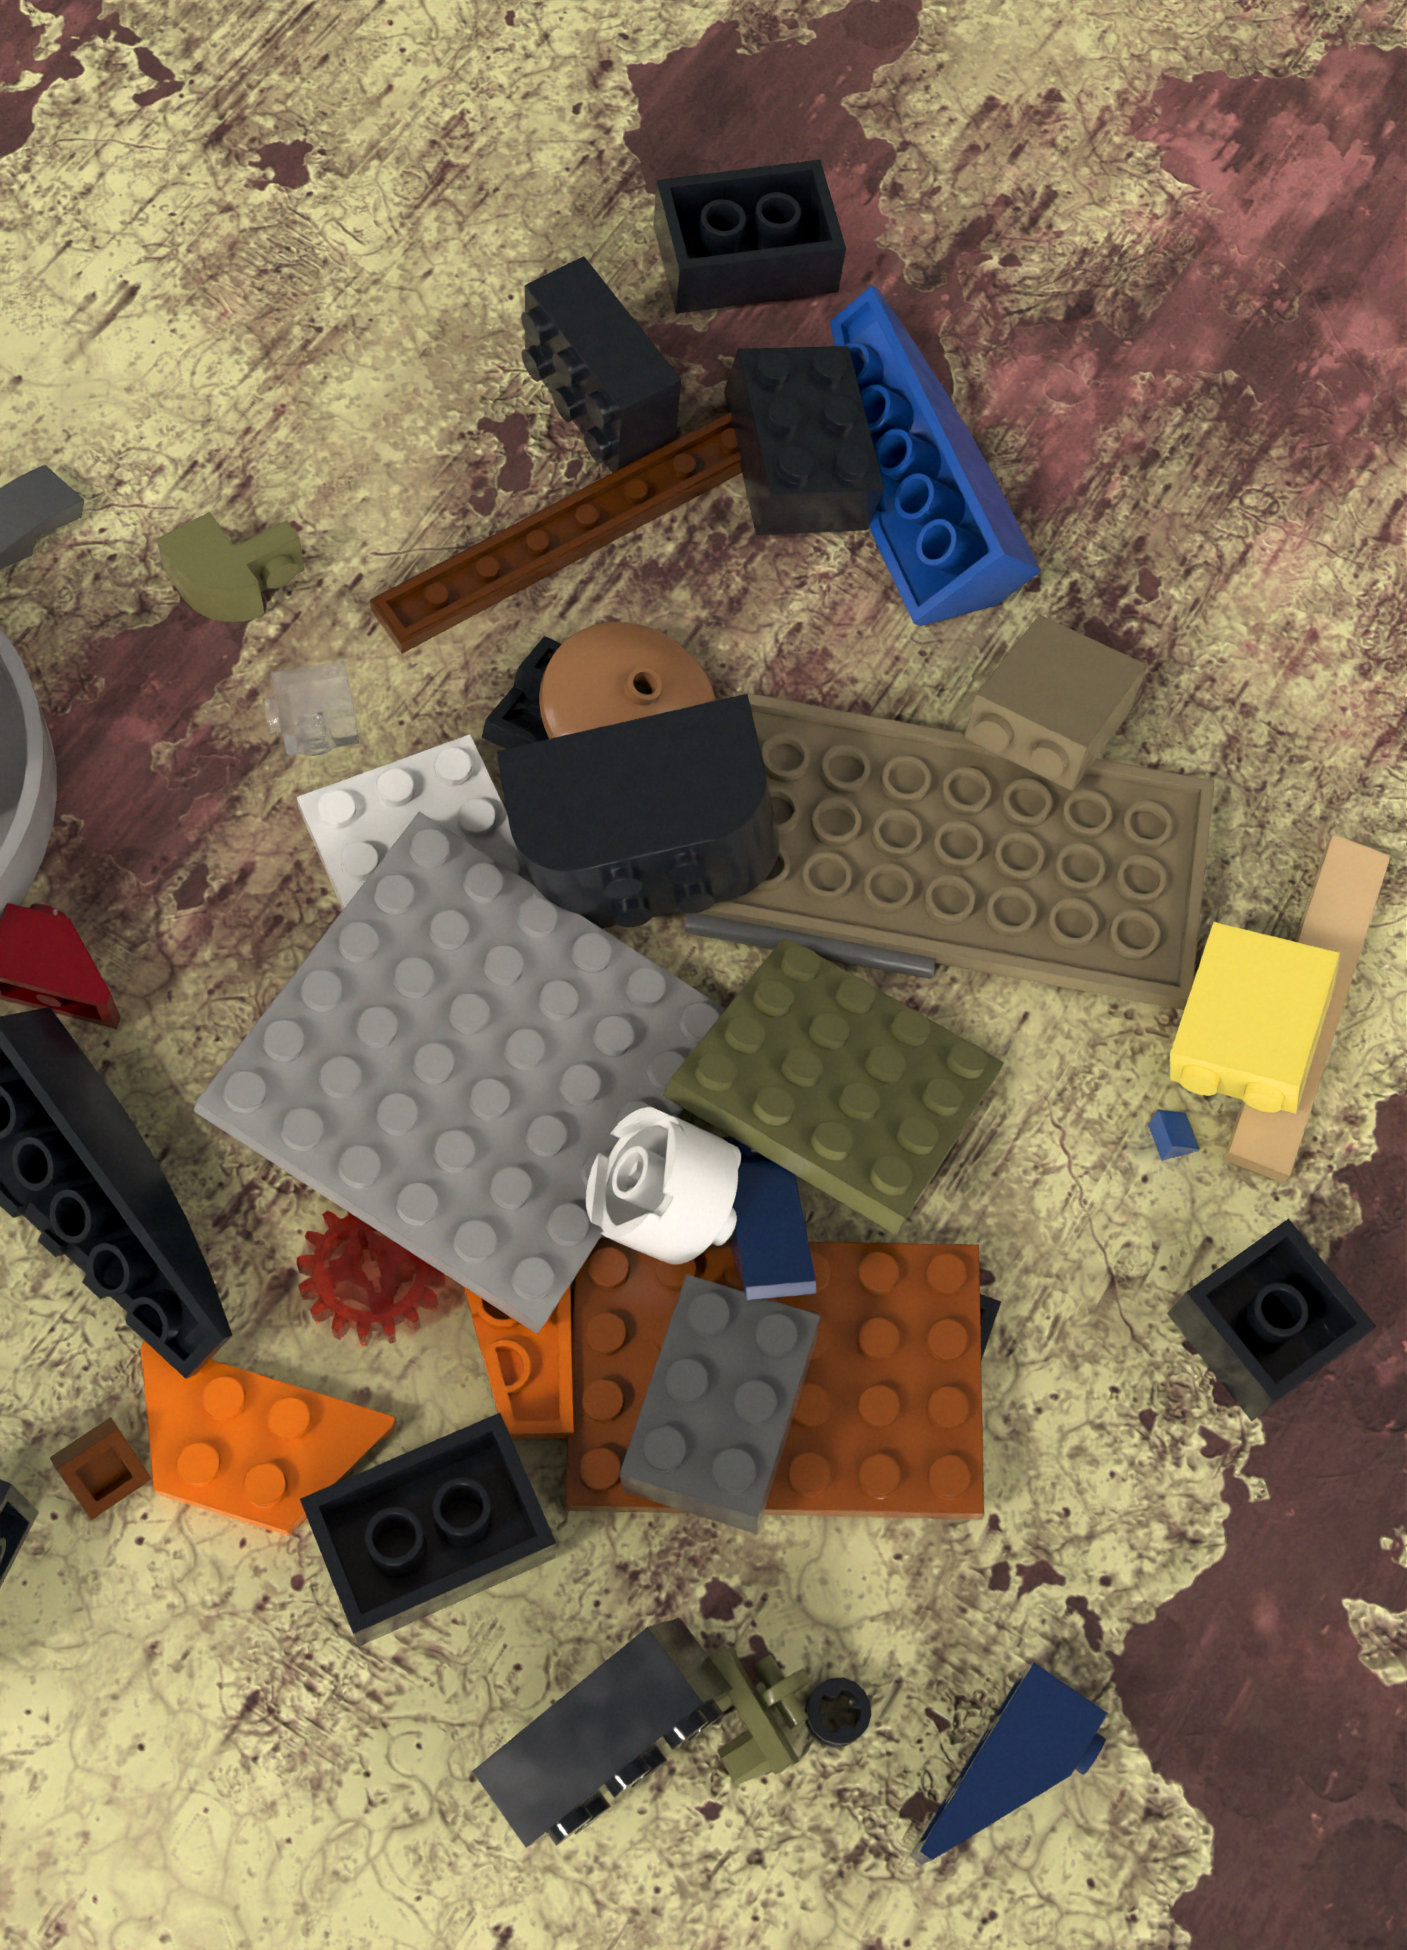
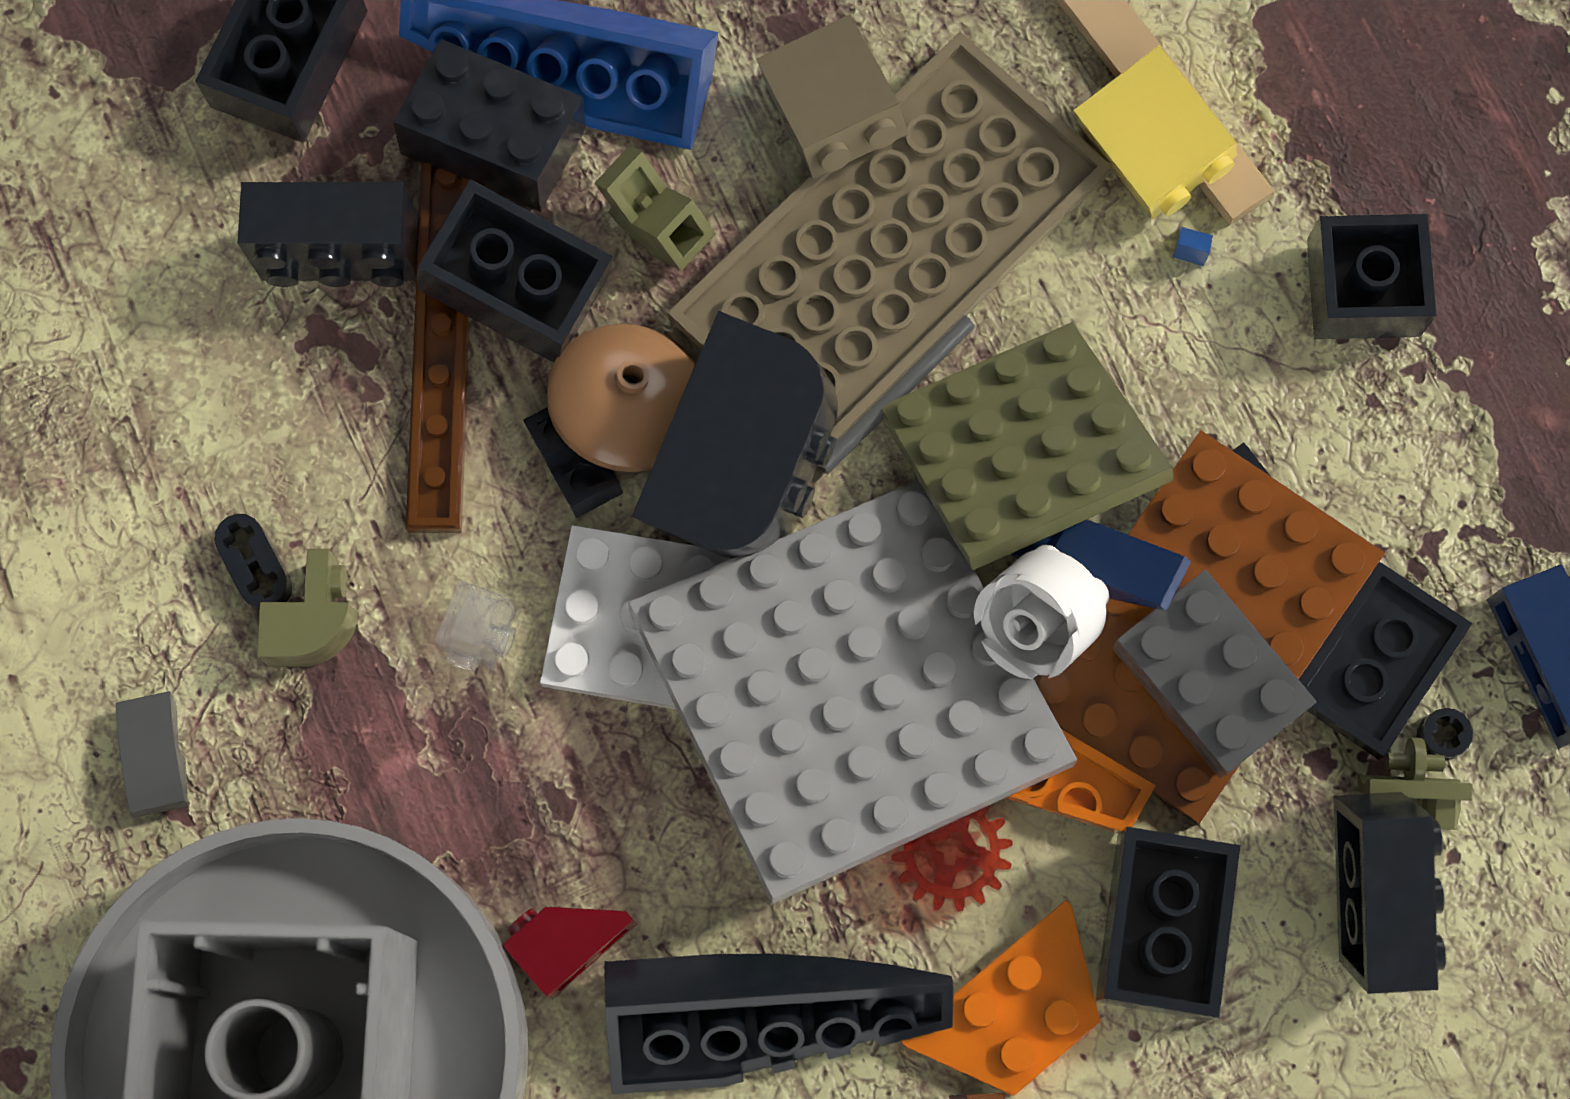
camera: 45 degrees left, 10 degrees up
none -> black beam [214,514,293,611]
none -> black brick [417,179,613,363]
none -> olive brick [594,146,716,271]
none -> black plate [1299,561,1473,760]

